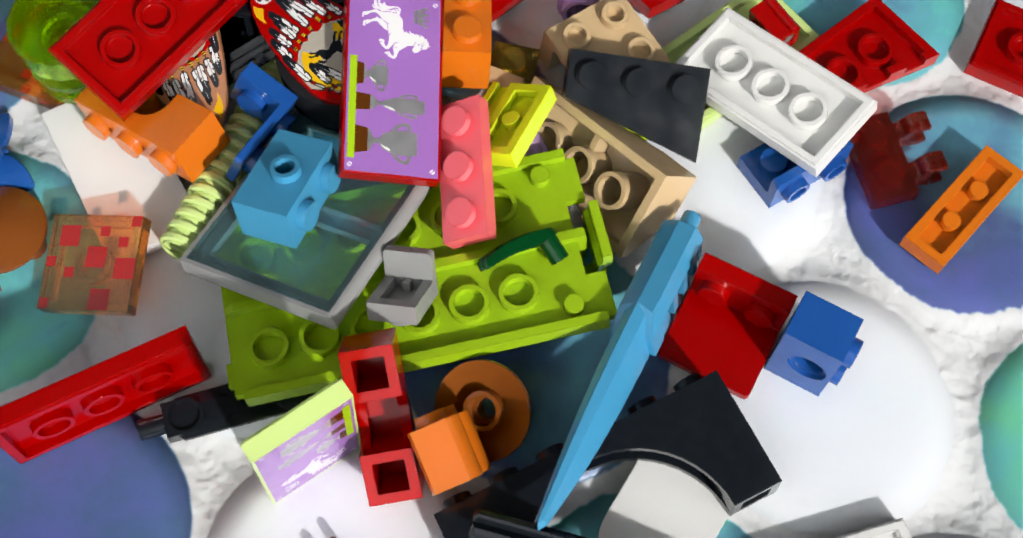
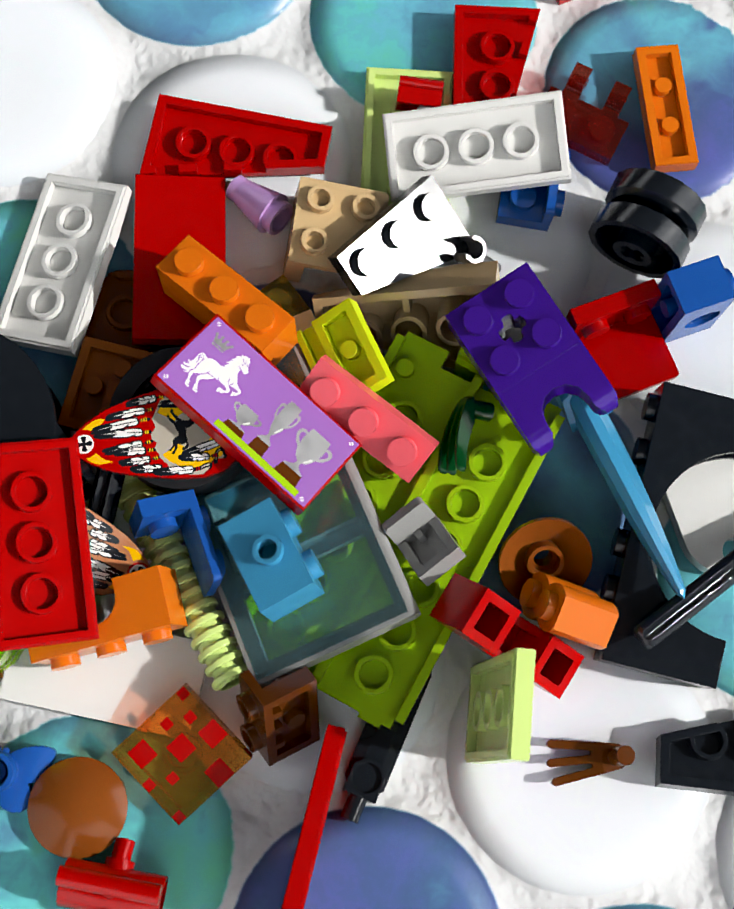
camera: 55 degrees left, 10 degrees up
none -> reddish brown bracket [236,666,320,766]
none -> dark purple brick [445,262,618,457]
none -> flat silver hand [454,236,501,272]
none -> black wheel [588,168,707,278]

